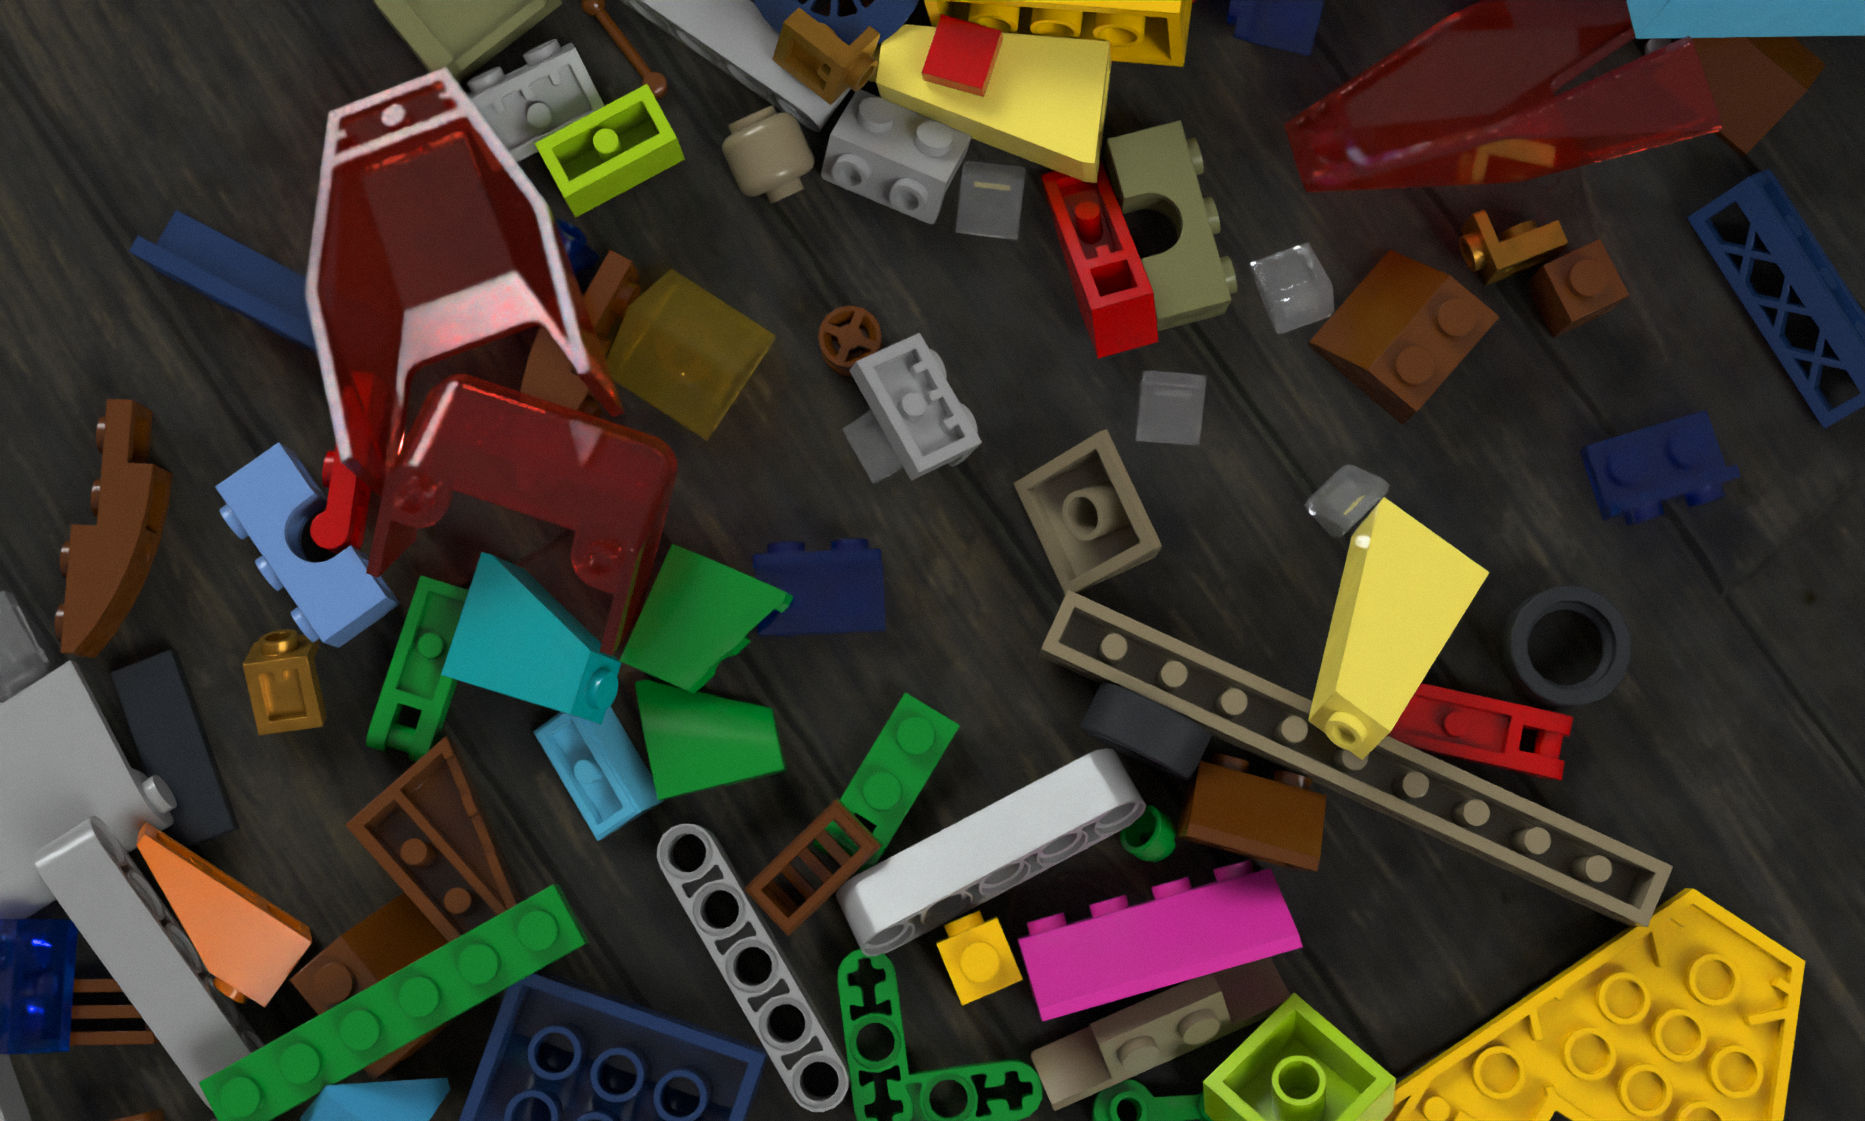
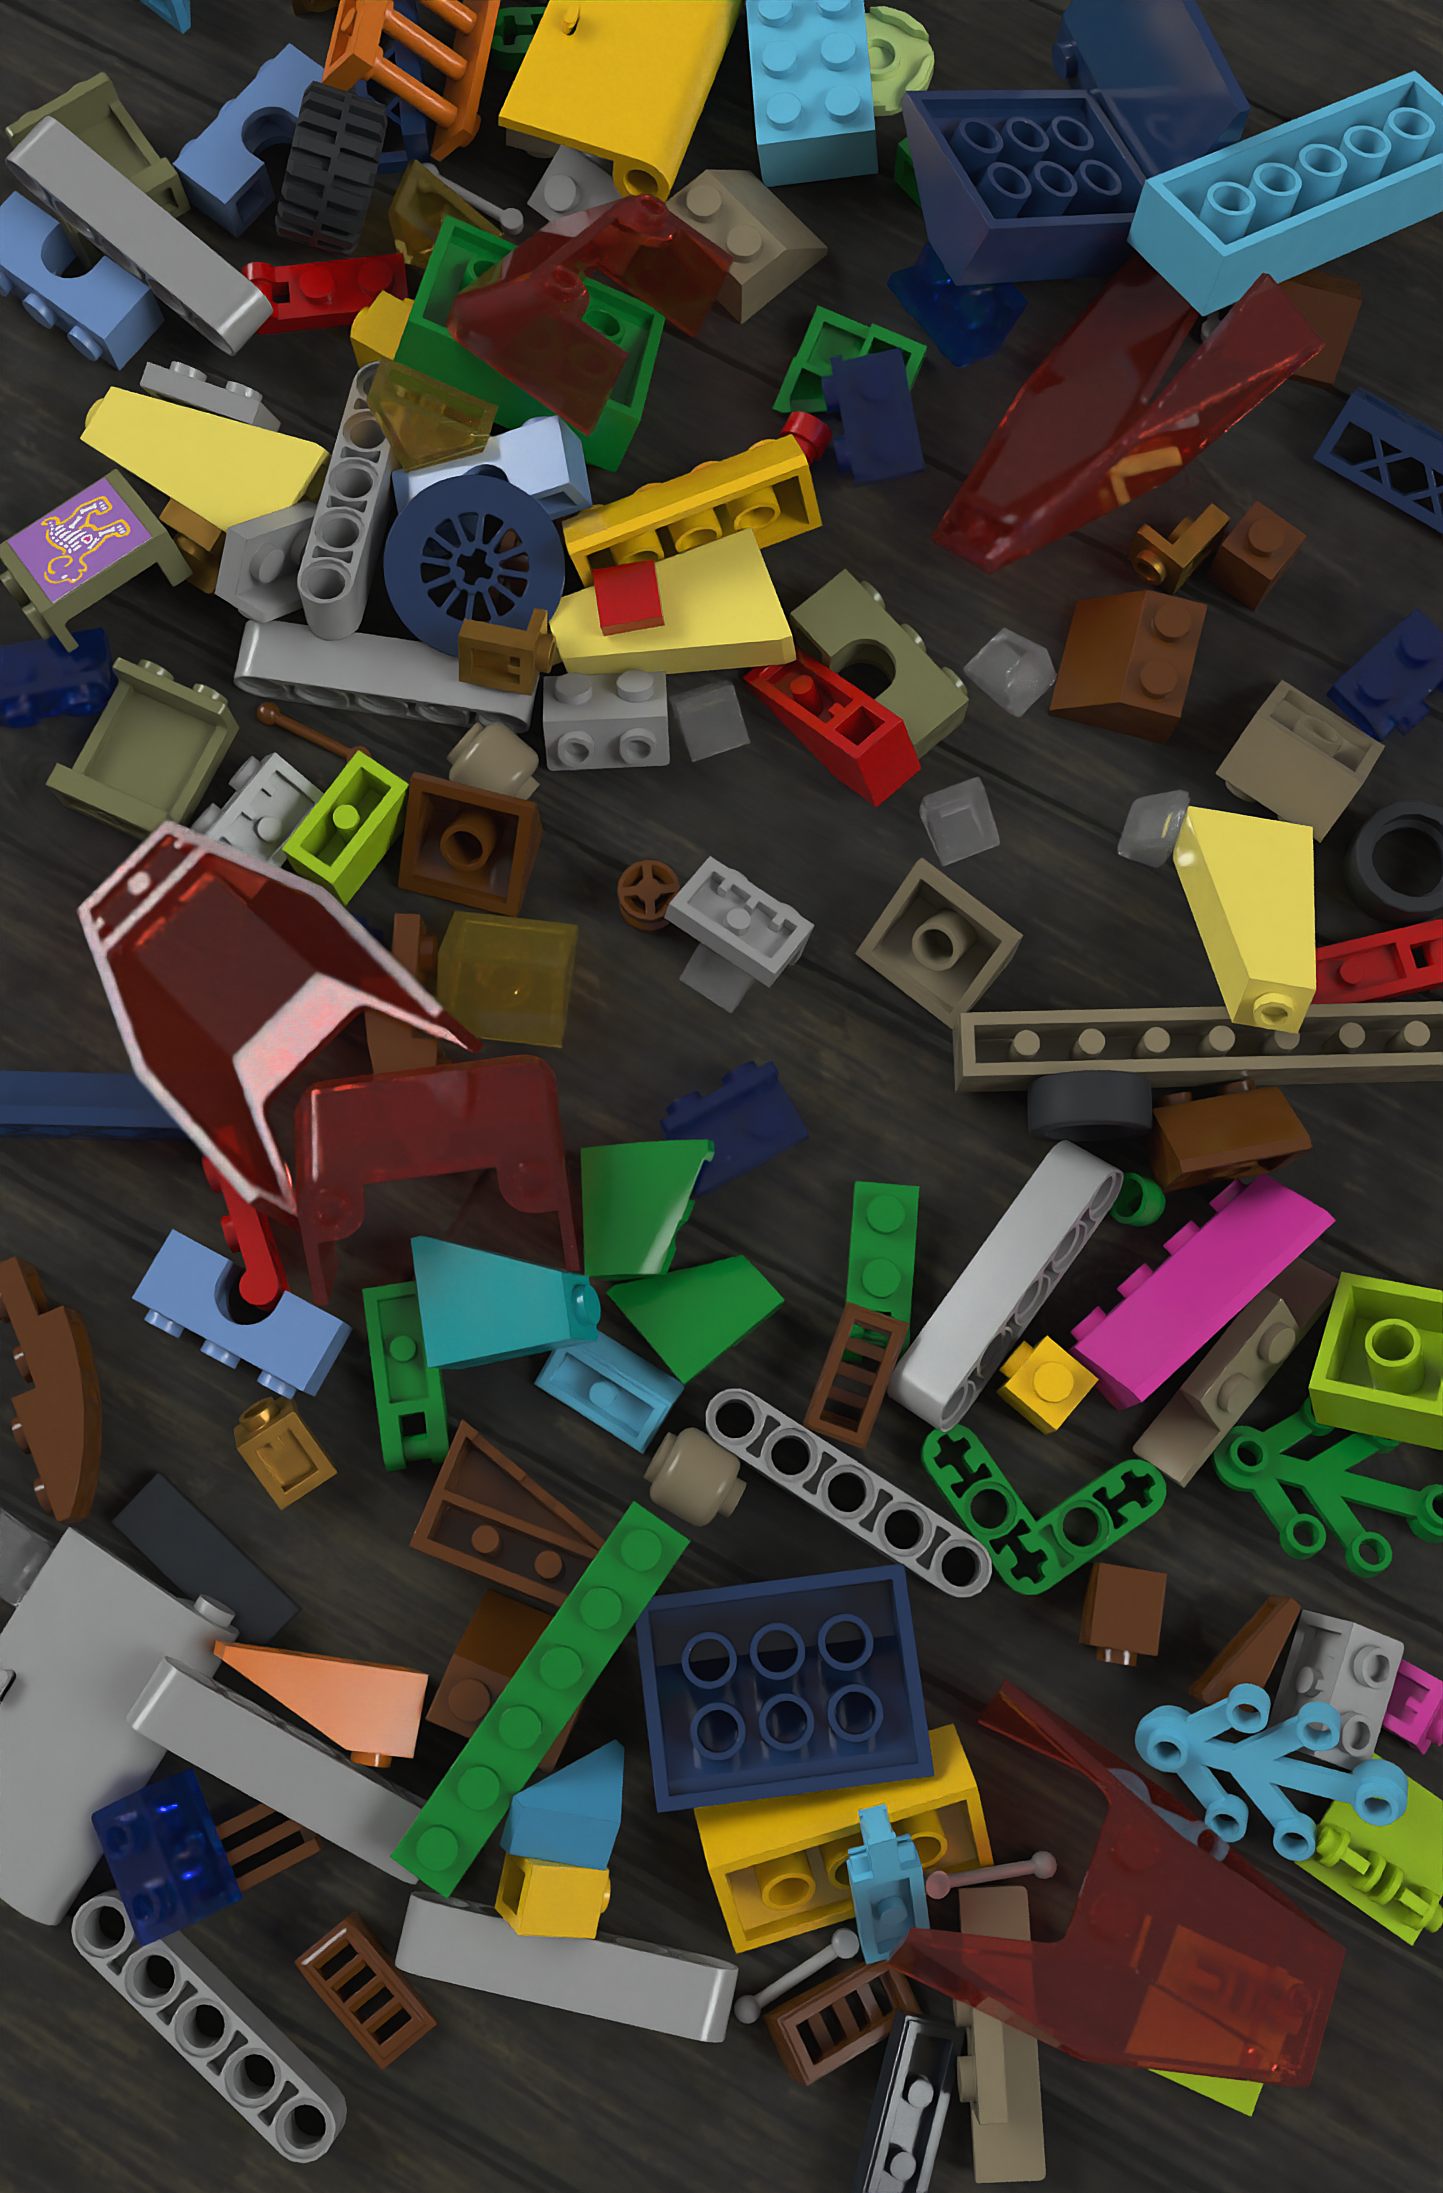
camera: 30 degrees left, 5 degrees down
none -> reddish brown slope [398,772,544,918]
none -> dark tan head [643,1427,747,1527]
none -> dark tan slope [1215,680,1385,842]

